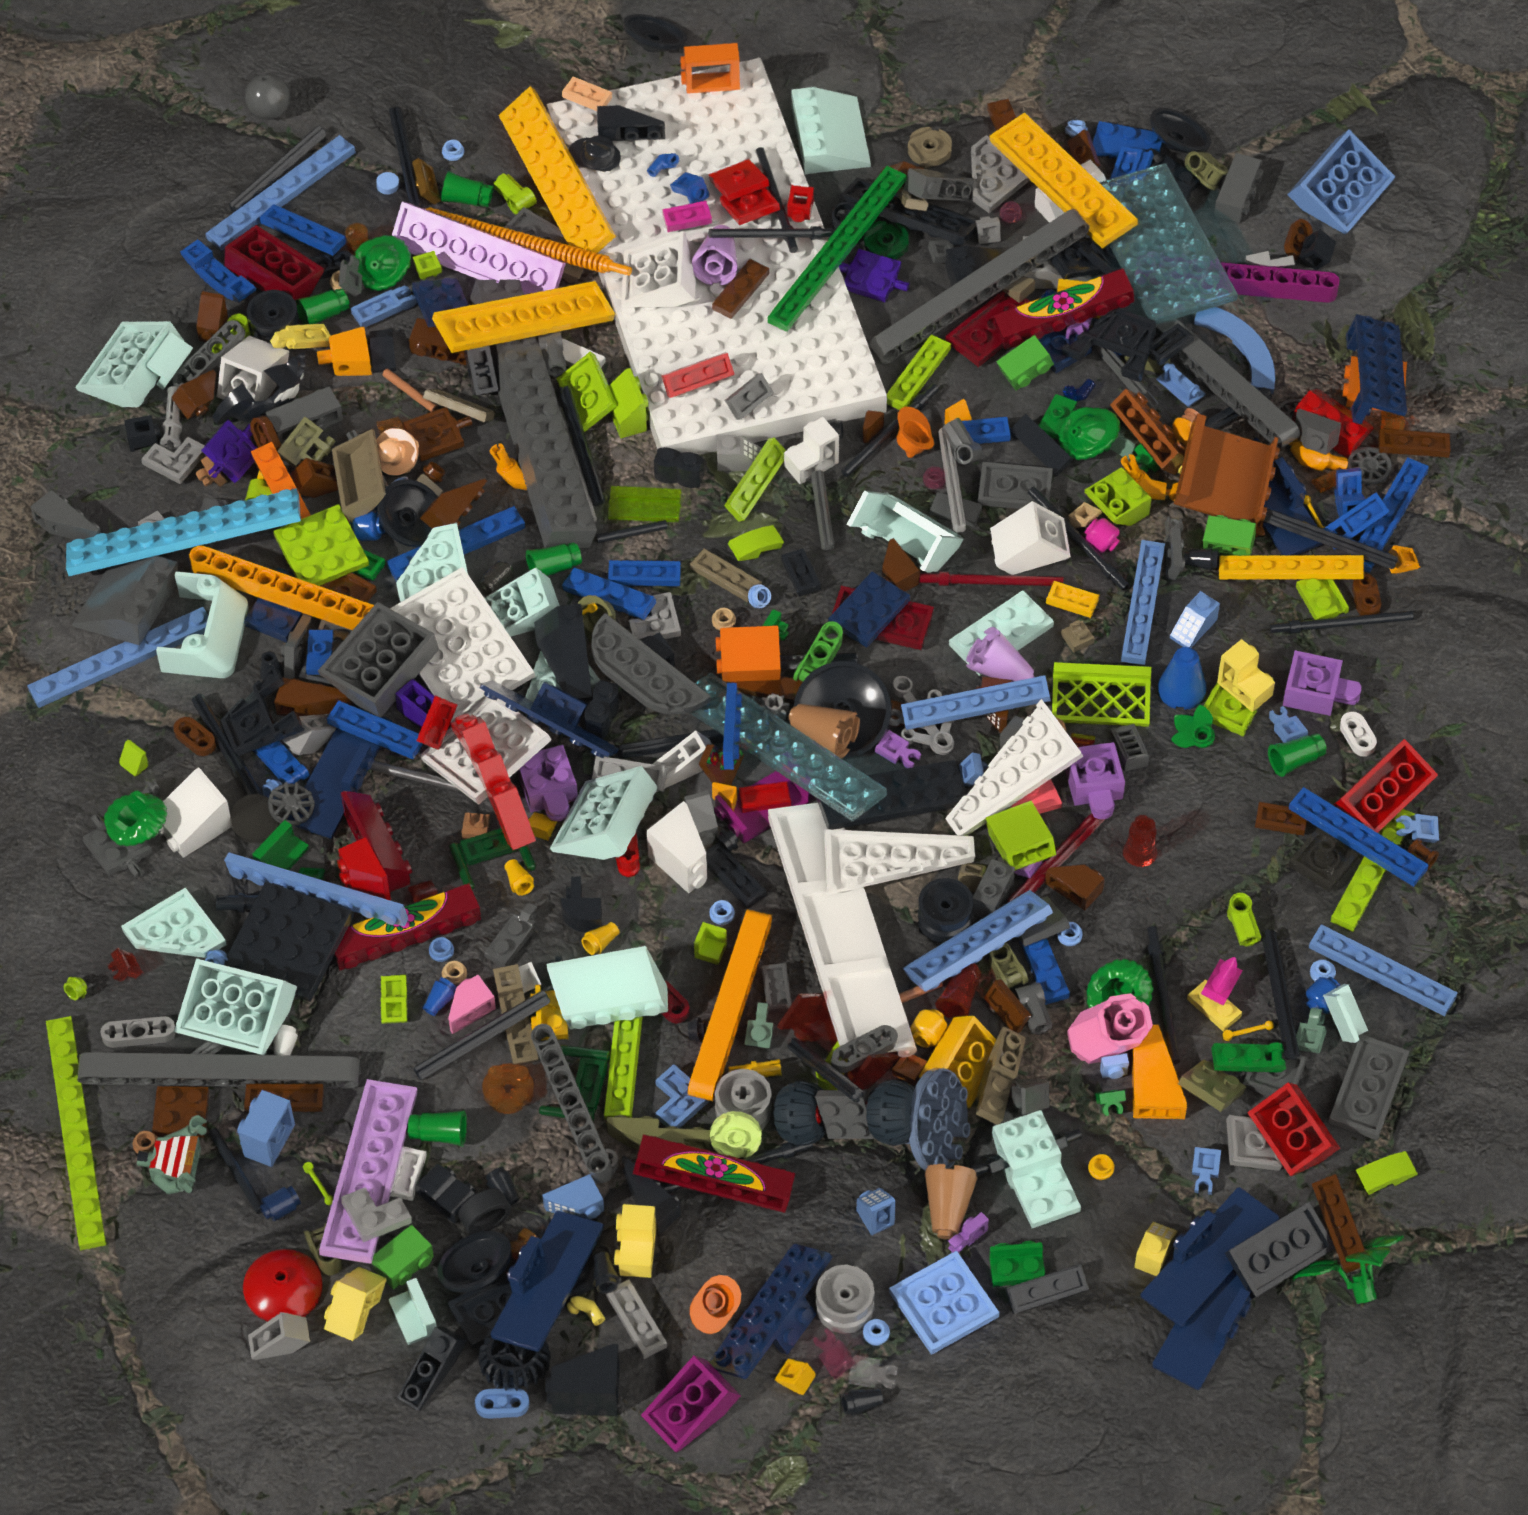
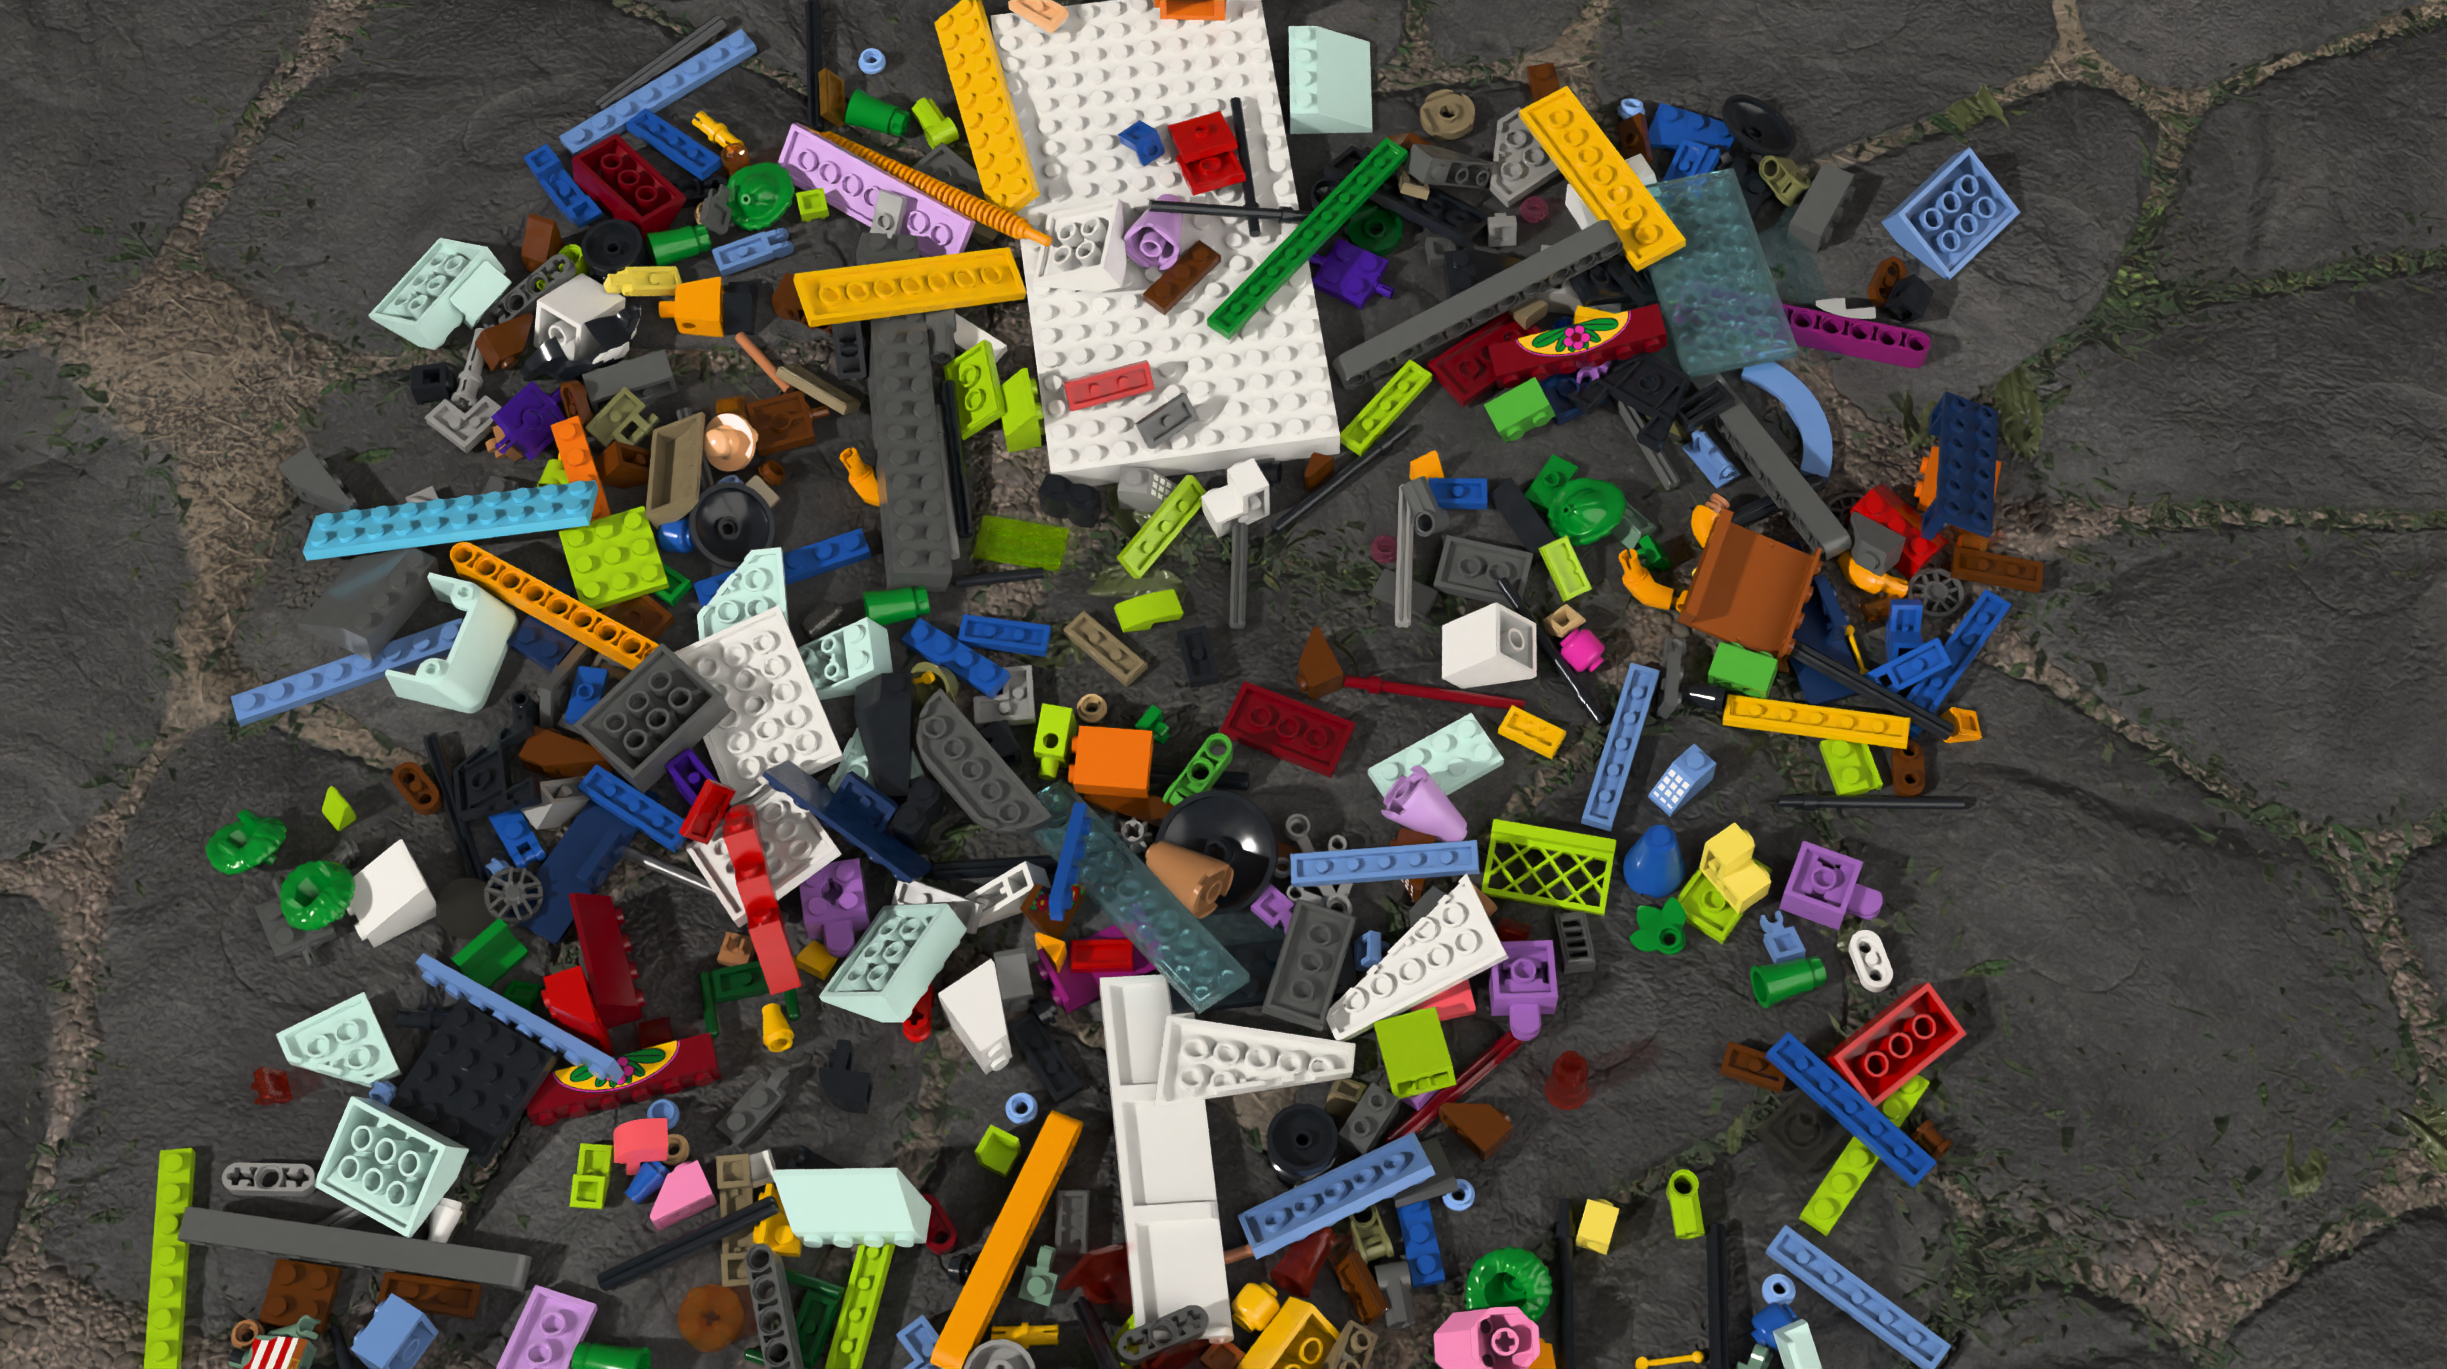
camera: 10 degrees right, 5 degrees up
lime plate [64,977,87,1000] -> none
light blue tile [376,172,399,194] -> none
dark blue plate [412,278,469,327] -> none
reddish brown slope [420,478,487,529] -> none
black piece [569,135,621,172] -> none
yellow cone [581,922,619,955] -> none
black slope [597,105,666,141] -> none
blue arm [647,153,679,177] -> none
dark pink plate [662,201,712,232] -> none
light blue plate [748,584,771,608] -> none
red brick [787,185,814,222] -> none
dark blue plate [828,572,910,648] -> none
light aqua windscreen [847,491,964,574] -> none
orange piece [897,406,934,458] -> none
dark tan tile [1061,620,1095,653] -> none
clear blue arm [1063,379,1096,401] -> none
lime slope [1084,467,1151,526] -> none
dark orange brick [1110,389,1186,475] -> none
light yellow plate [1187,979,1242,1032] -> none
dark pink tile [1201,957,1243,1006] -> none
medium blue plate [1396,814,1439,843] -> none
none -> green piece [205,809,287,876]
none -> coral brick [613,1118,668,1175]
none -> yellow pin [692,111,744,156]
none -> light grey plate [870,189,908,239]
none -> lime torso [1034,703,1078,781]
none -> dark grey tile [1261,898,1357,1032]
none -> lime plate [1539,535,1592,602]
none -> light yellow brick [1575,1199,1619,1255]

